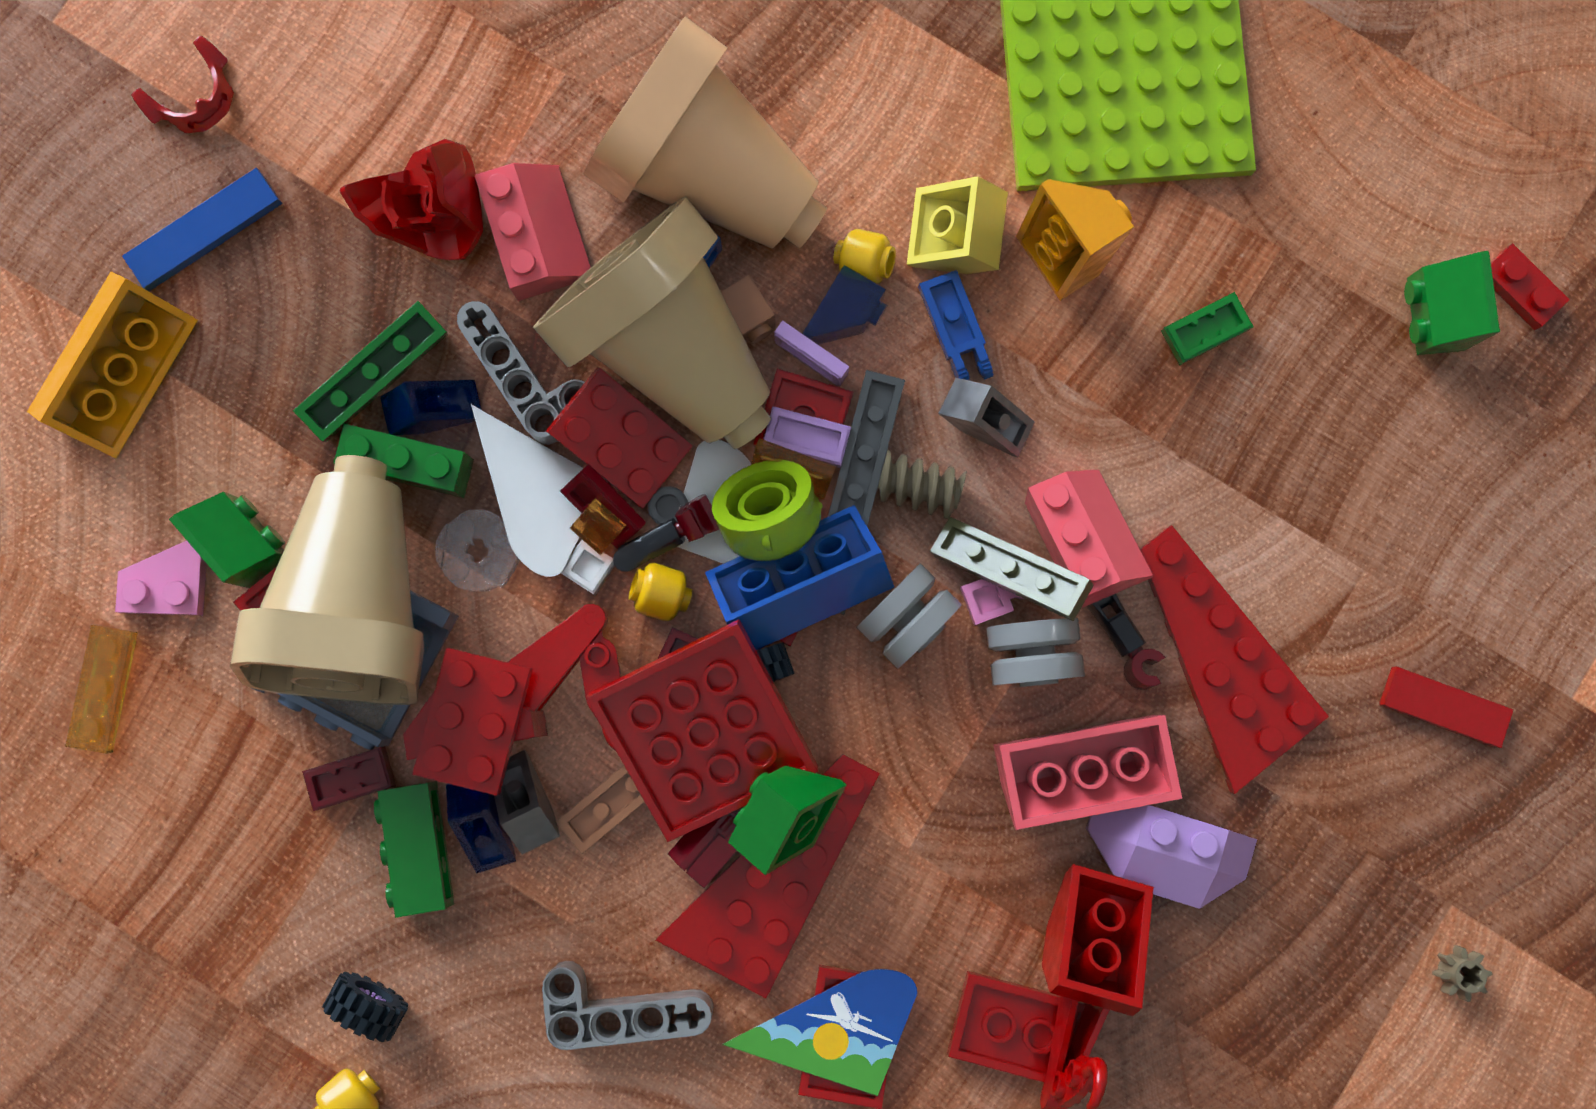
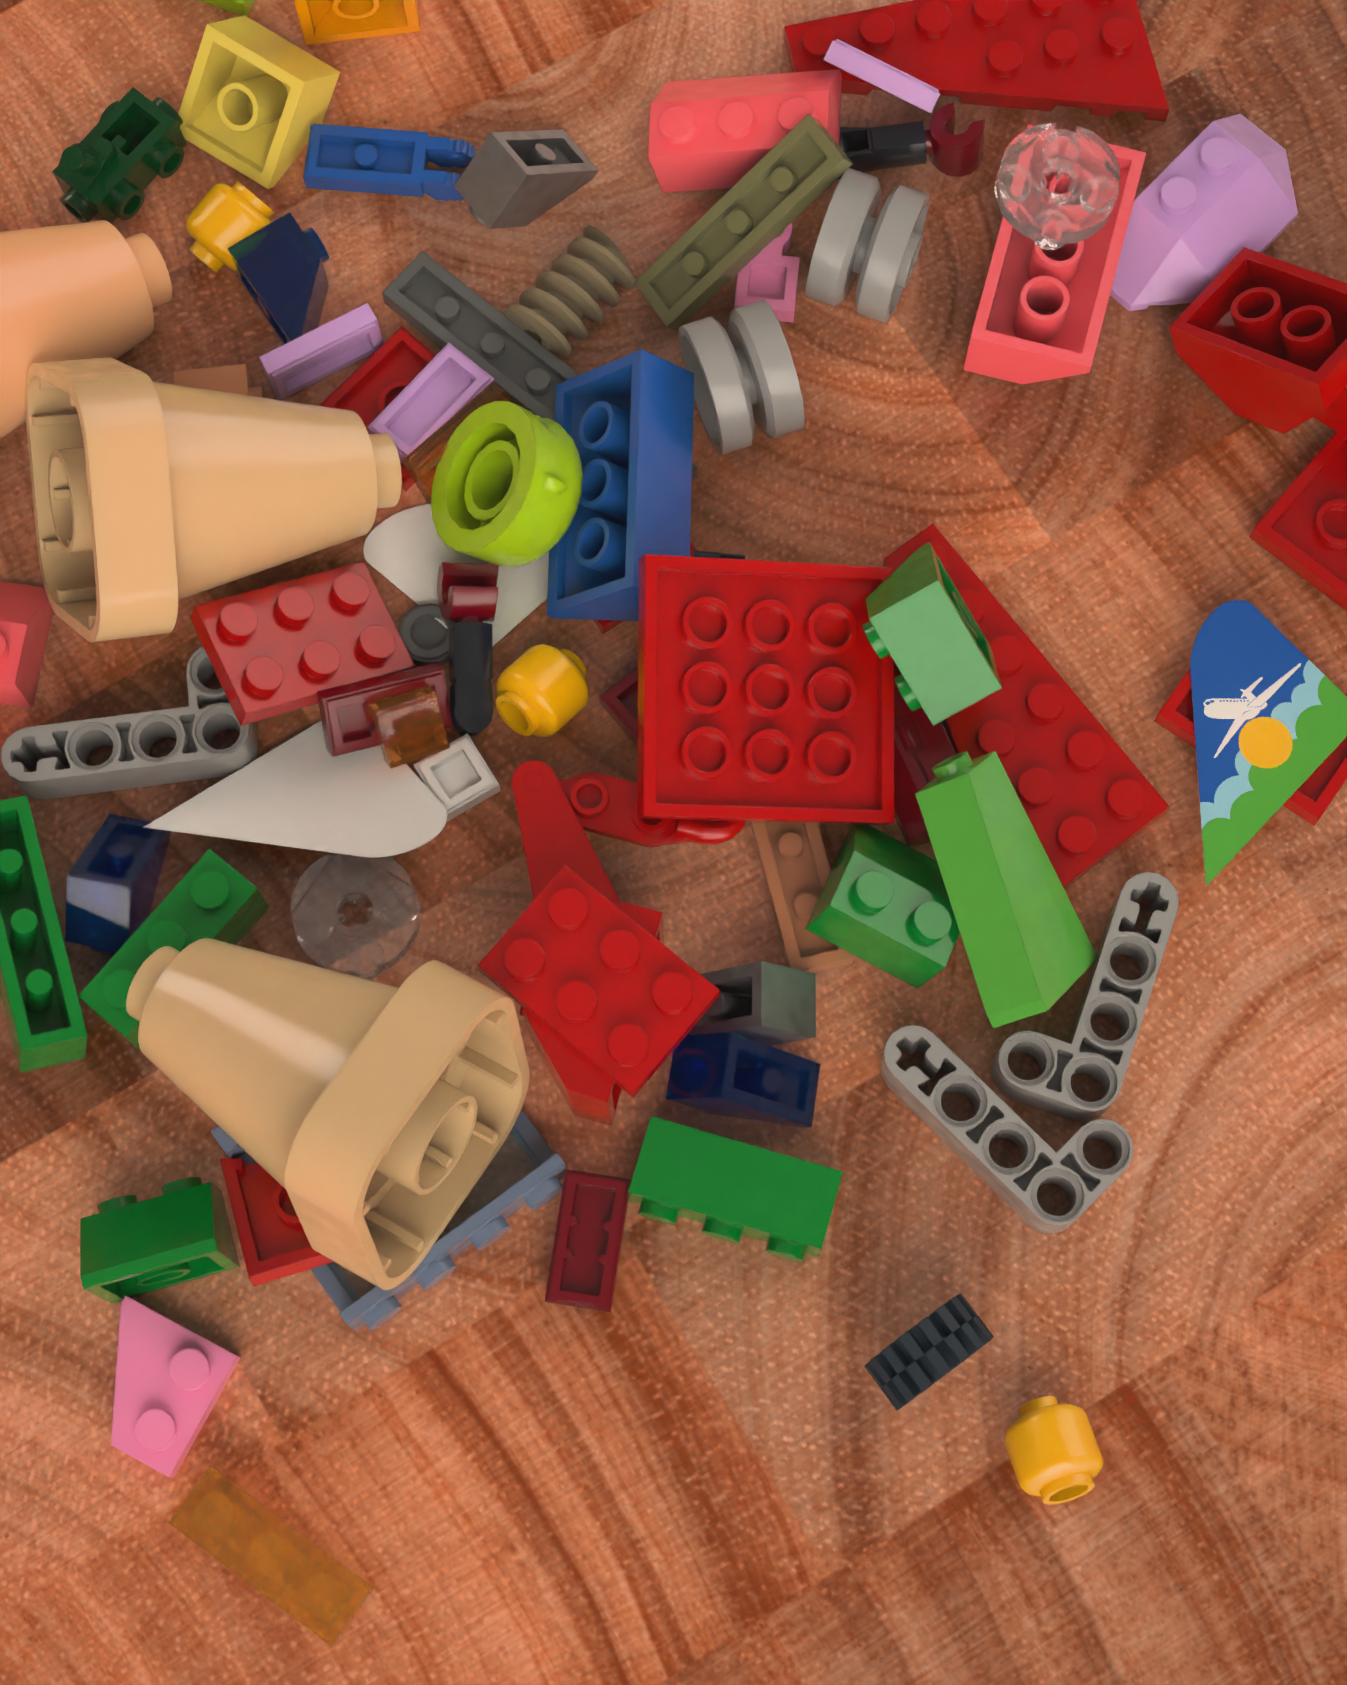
camera: 60 degrees left, 10 degrees down
none -> dark green brick [52,87,187,224]
none -> green slope [805,824,960,989]
none -> lavender tile [824,39,940,113]
none -> light grey beam [880,1025,1133,1234]
none -> bright green slope [915,751,1098,1028]
none -> clear plate [994,123,1120,250]

